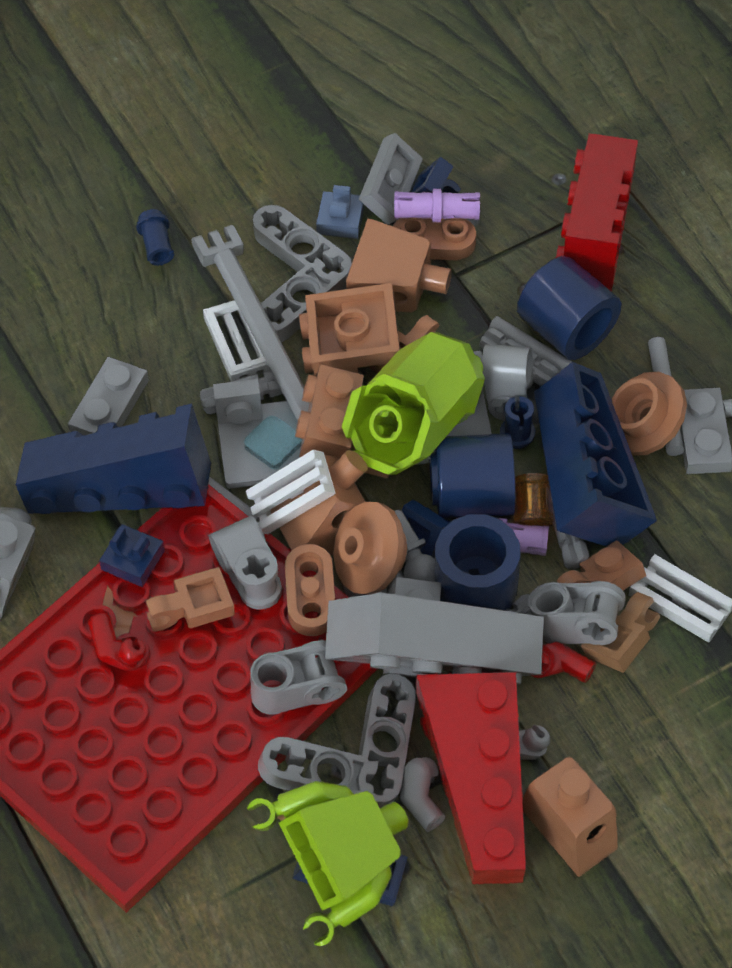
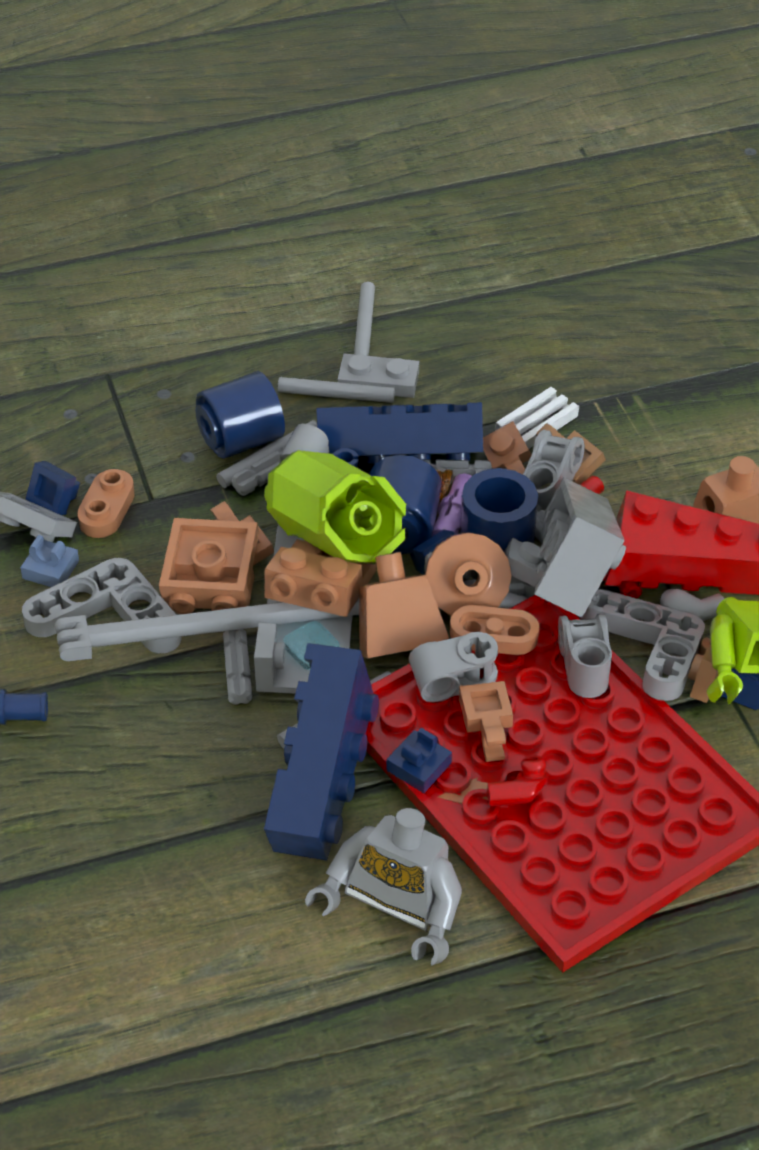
camera: 80 degrees left, 10 degrees down
light grey plate [68,357,149,435] -> none
white tile [203,300,271,381] -> none
white tile [246,450,336,534] -> none
nougat torso [346,219,452,312] -> none
lavender pin [394,189,480,223] -> none
red wedge [556,133,638,292] -> none
nougat piece [611,372,687,456] -> none

